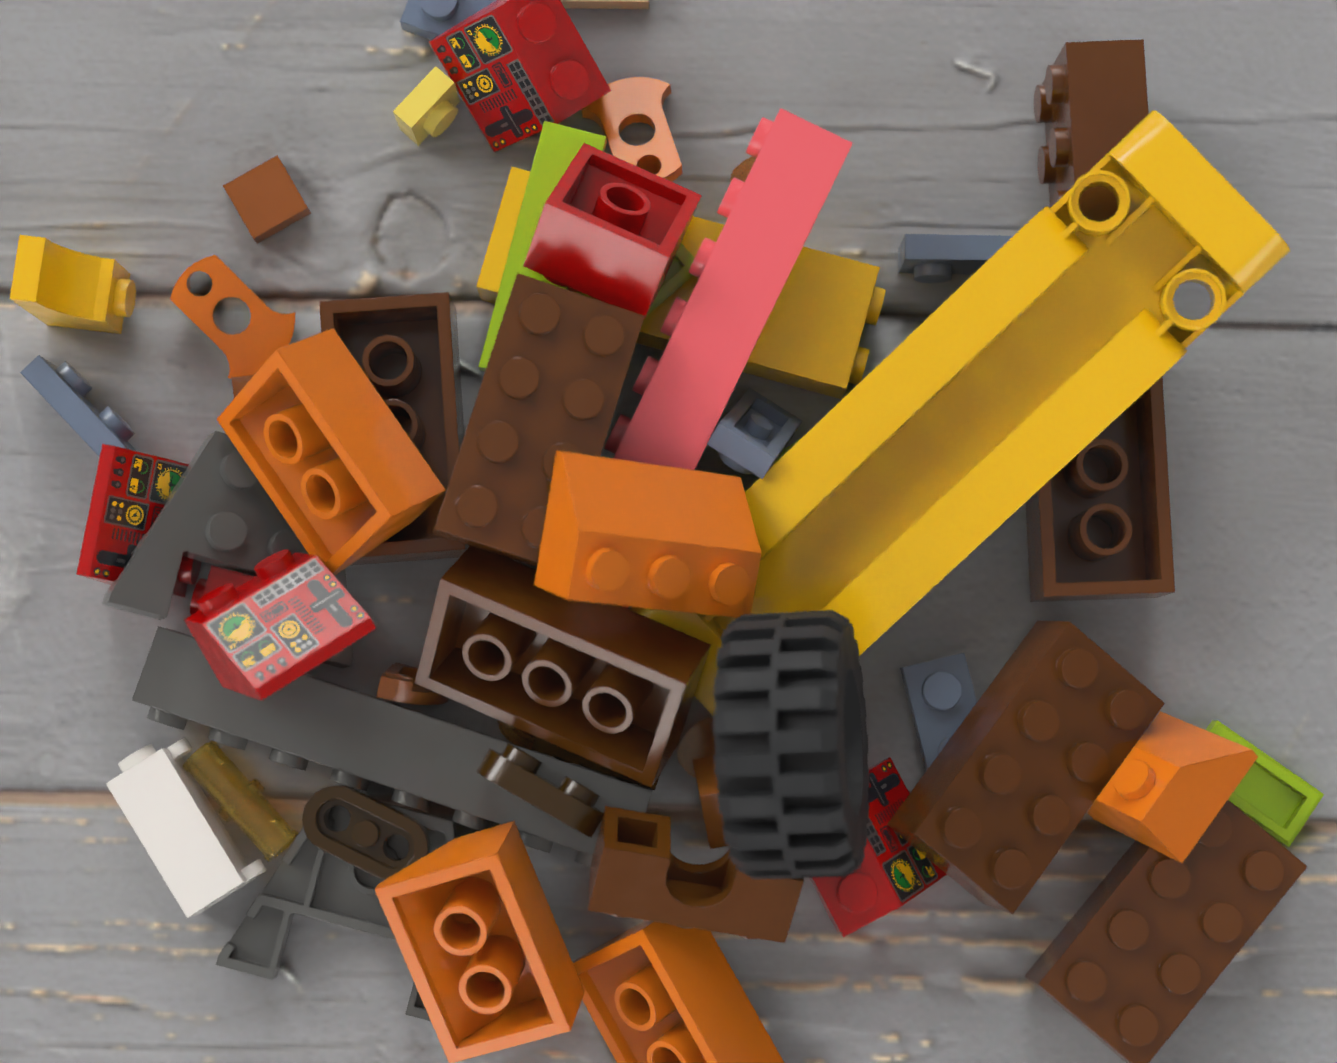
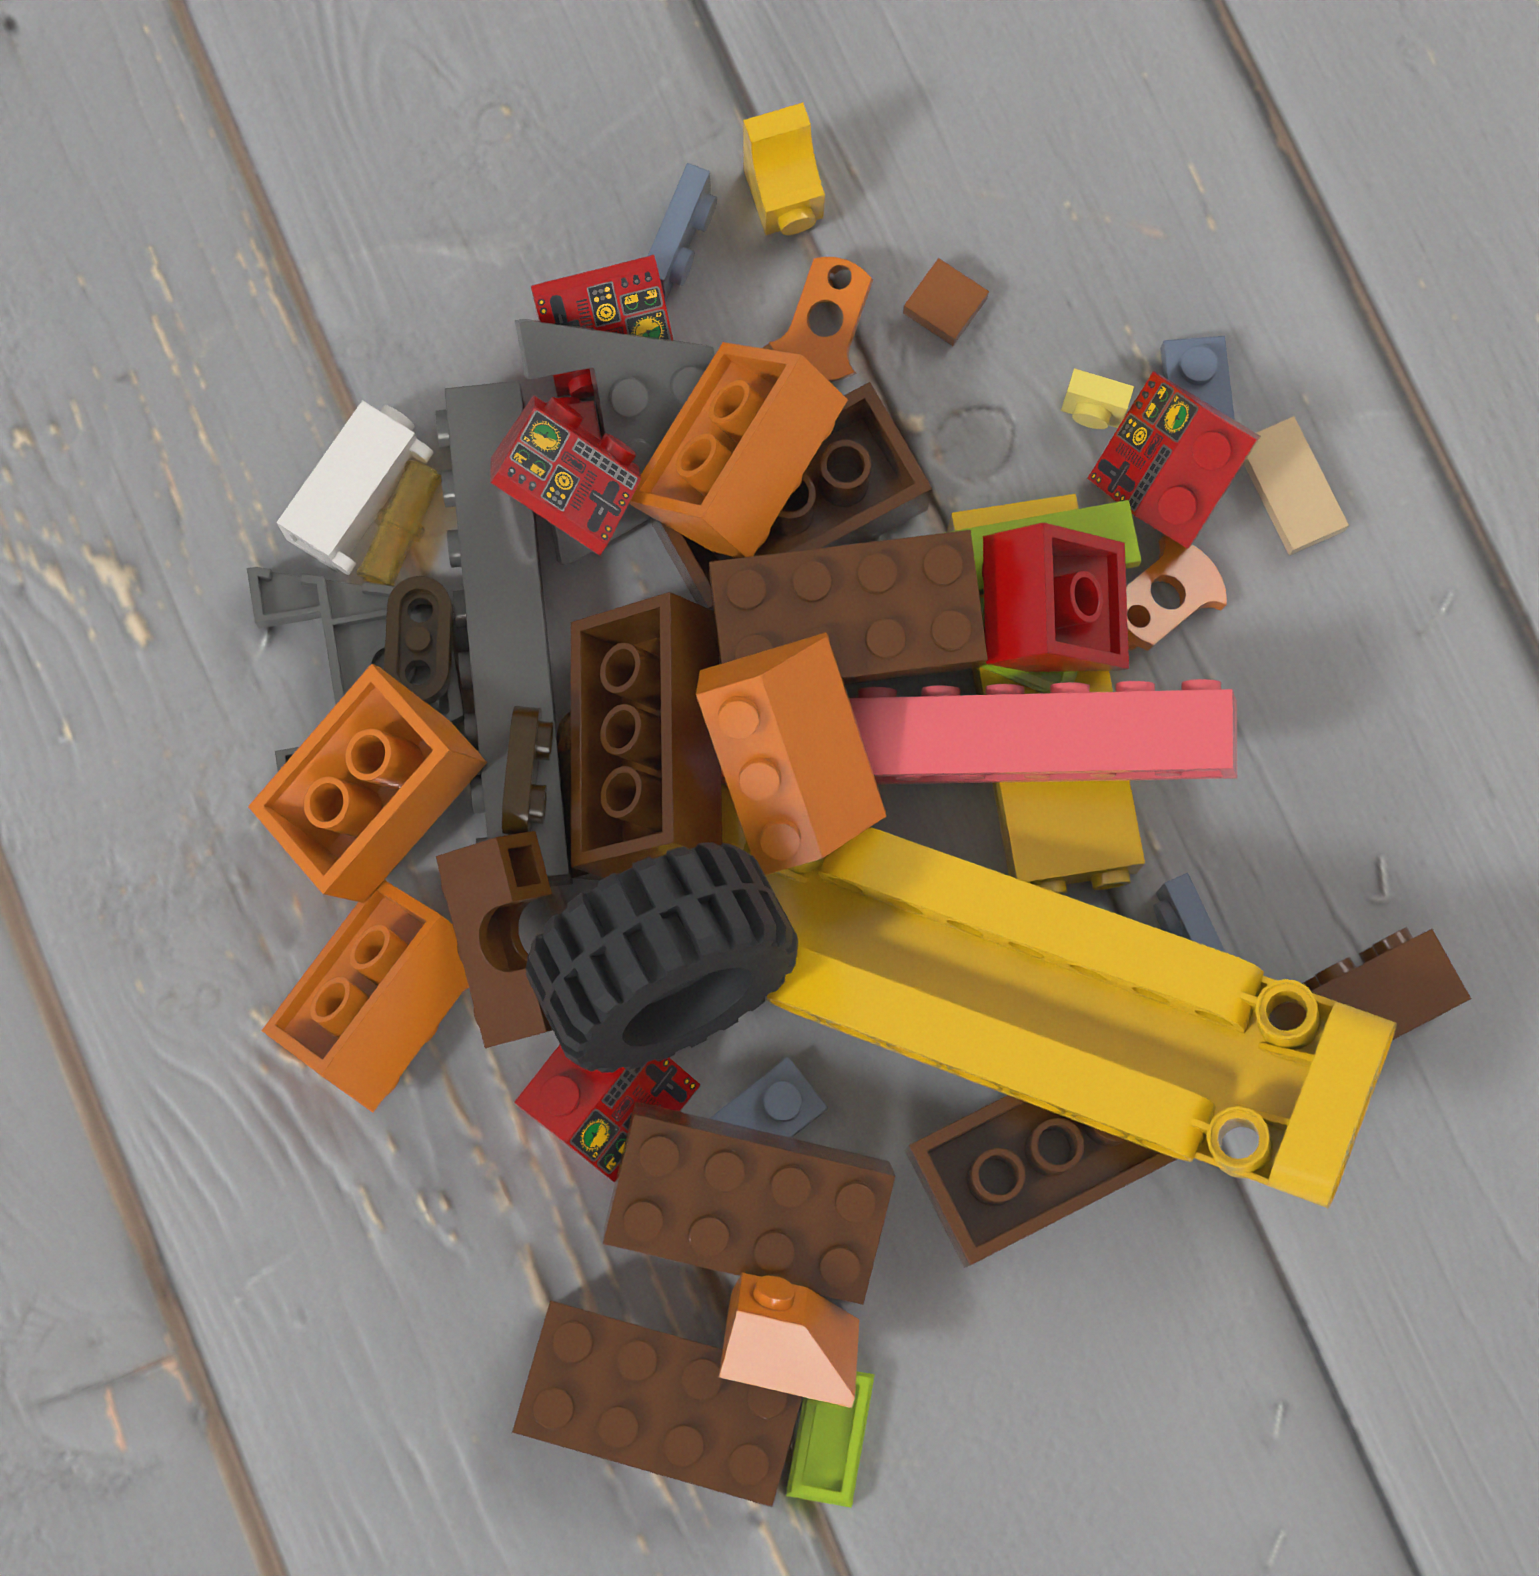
camera: 65 degrees right, 5 degrees down
dark orange tile [376,662,449,705] -> none
sand blue plate [707,388,802,479] -> none

